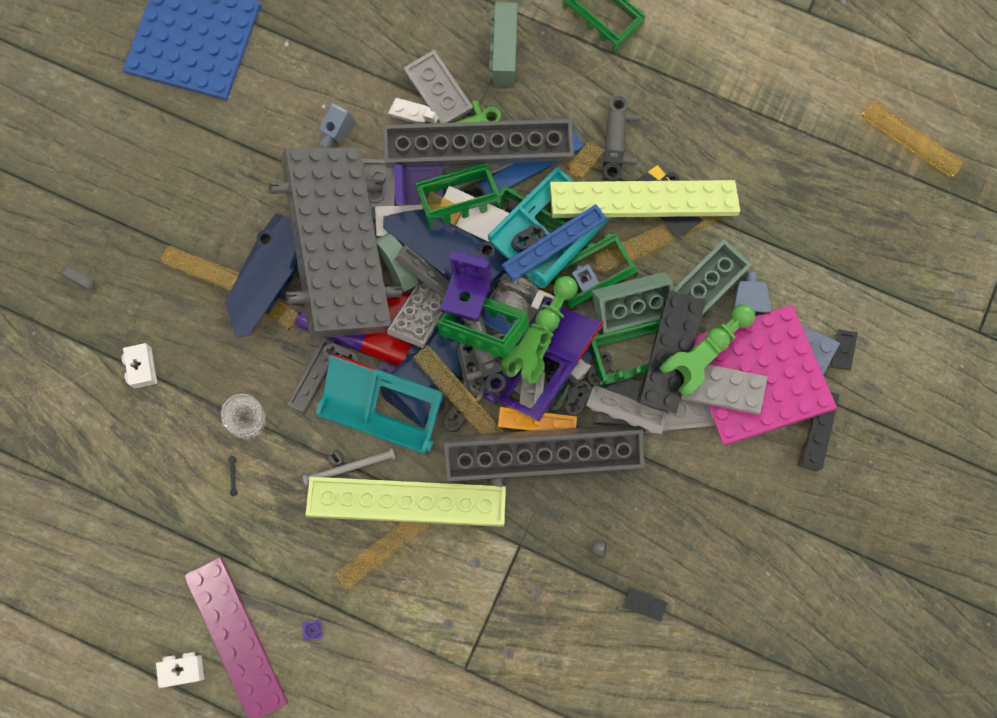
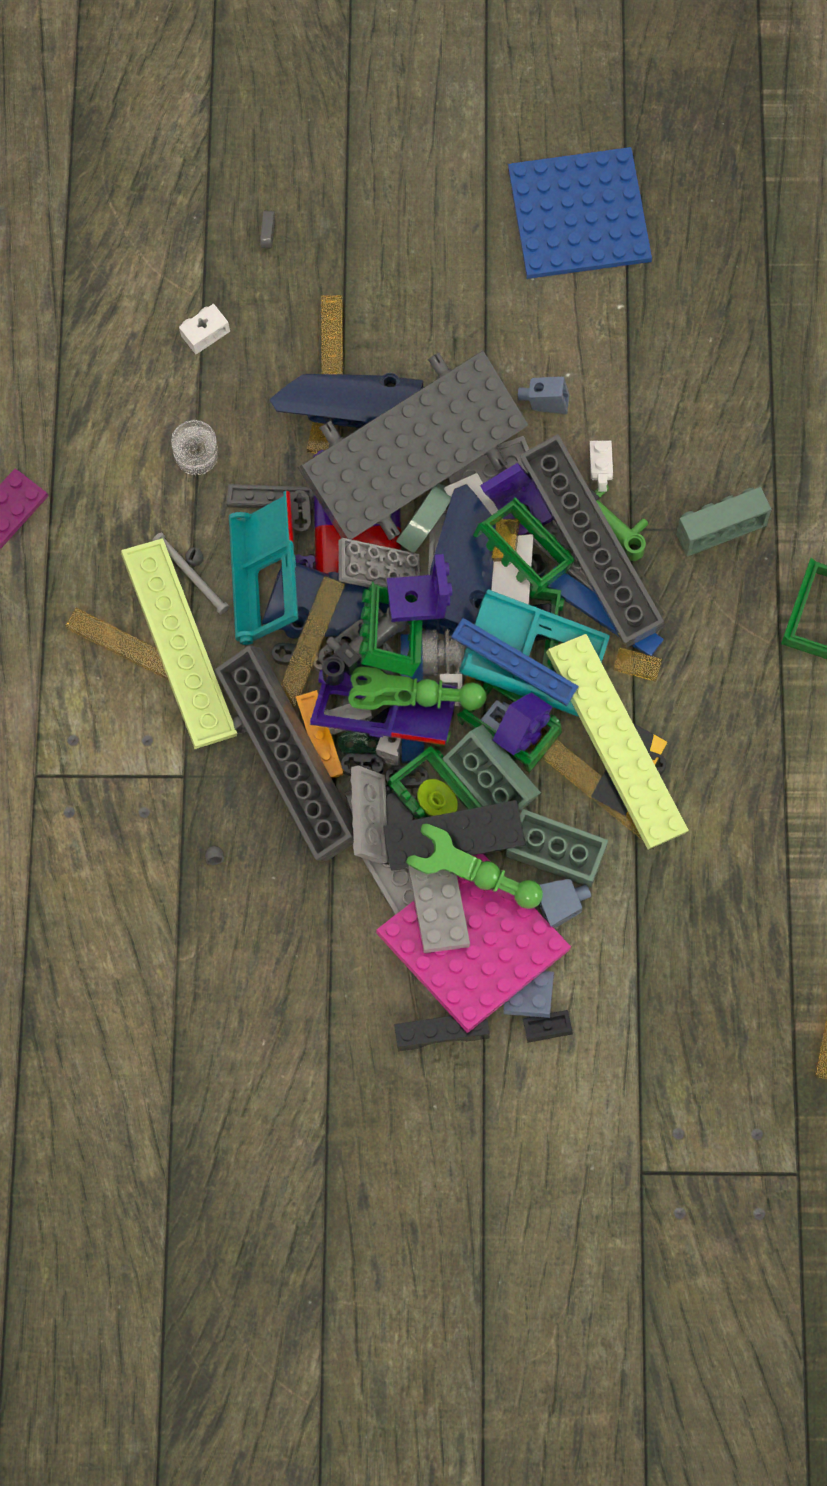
camera: 70 degrees right, 5 degrees down
black hinge [228,456,237,496] -> none
dark purple plate [302,620,323,641] -> none
dark grey tile [395,245,450,298] -> none
light grey plate [404,50,473,123] -> none
black beam [511,225,545,253] -> none
dark grey piece [602,95,641,182] -> none
black plate [623,588,668,622] -> none
none -> lime dish [417,779,458,817]
none -> dark purple brick [492,692,552,755]

